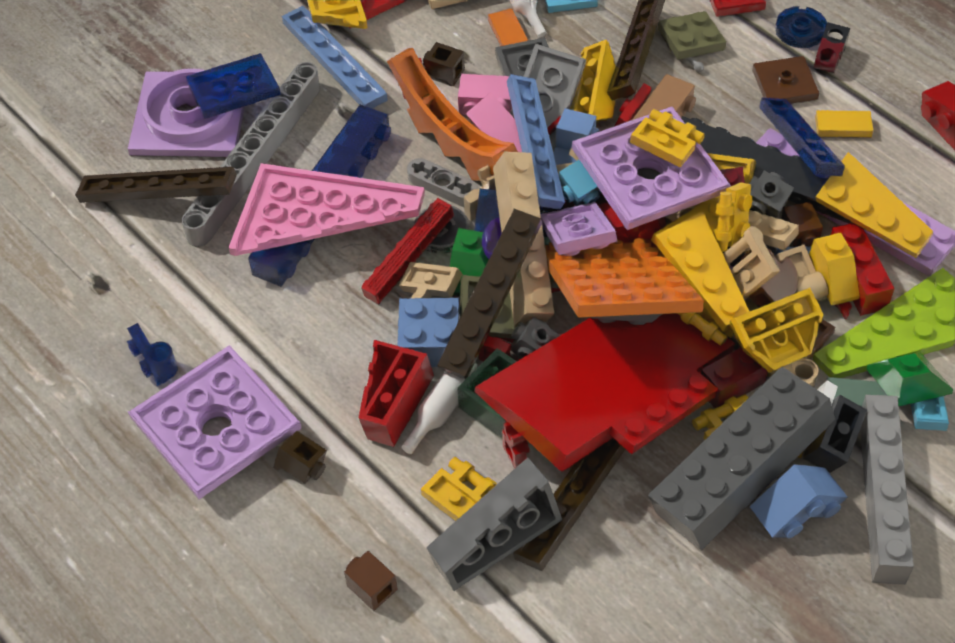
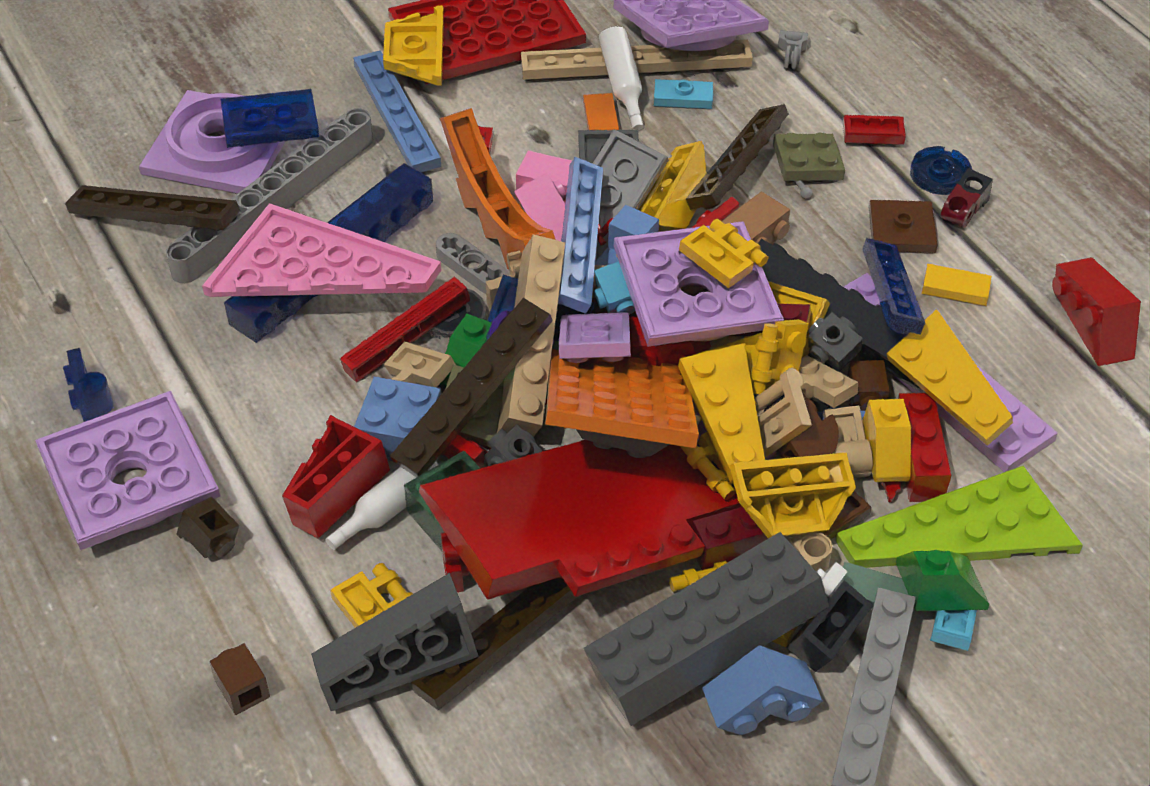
camera: 10 degrees right, 5 degrees down
dark brown brick [423,42,465,87] -> none

